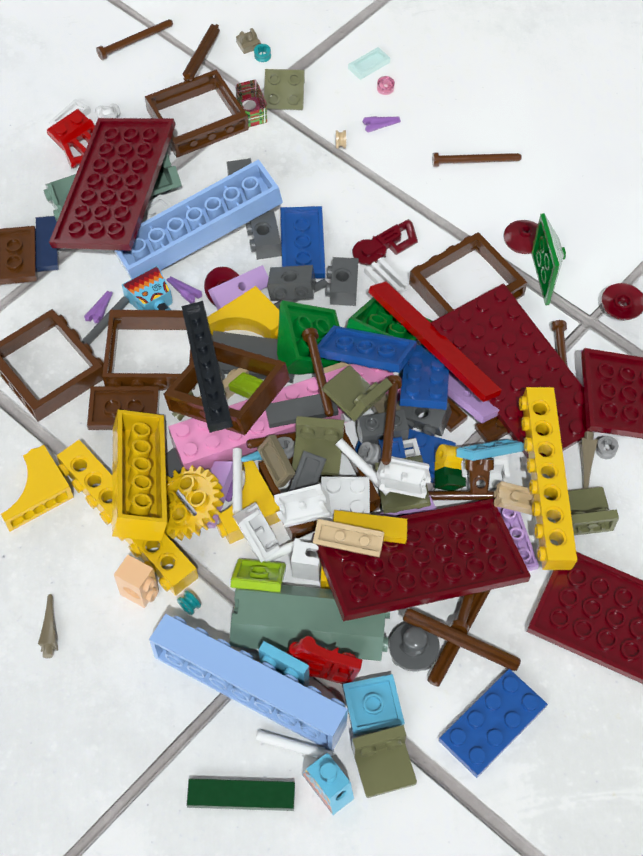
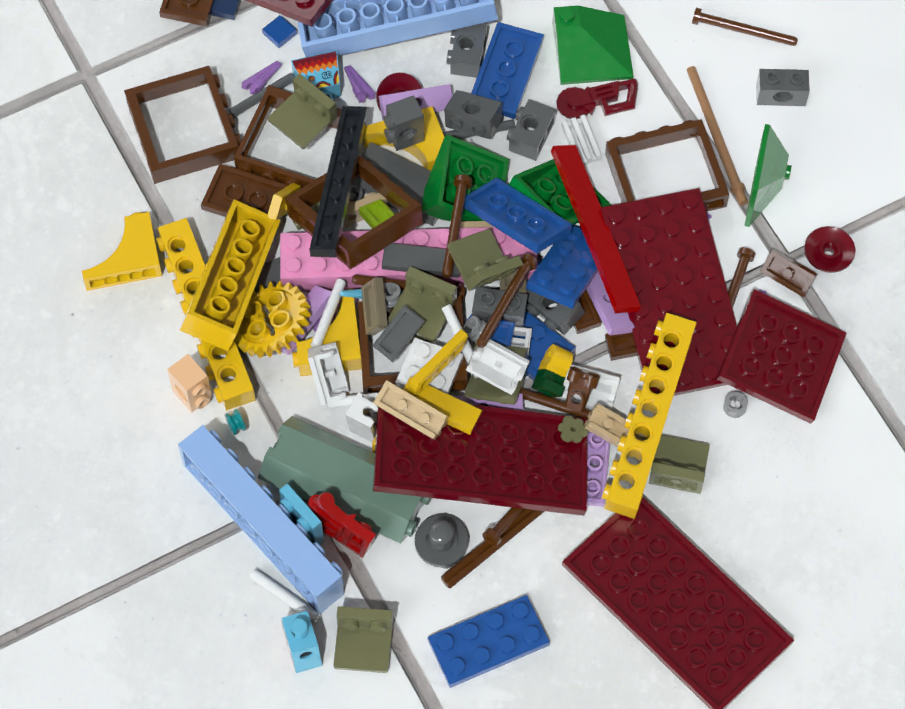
camera: 20 degrees right, 5 degrees up
dark tan piece [38,594,58,659] -> none
dark green tile [186,779,295,811] -> none
lime tile [230,559,286,592] -> none
white hinge [274,484,331,527] -> none
medium azure plate [342,674,405,737] -> none
reddish brown axle [403,608,521,671] -> none
medium azure tile [456,439,524,461] -> none
dark red dish [504,220,538,254] -> none
dark tan piece [579,431,598,489] -> none
none -> blue tile [262,15,297,48]
none -> yellow plate [267,183,301,221]
none -> olive bracket [268,73,338,149]
none -> dark grey brick [383,95,424,151]
none -> yellow tile [408,329,468,397]
none -> green slope [552,5,634,85]
none -> olive plant [558,416,588,443]
none -> medium nougat bar [686,66,748,206]
none -> dark grey brick [756,68,810,106]
none -> plate [760,248,818,298]

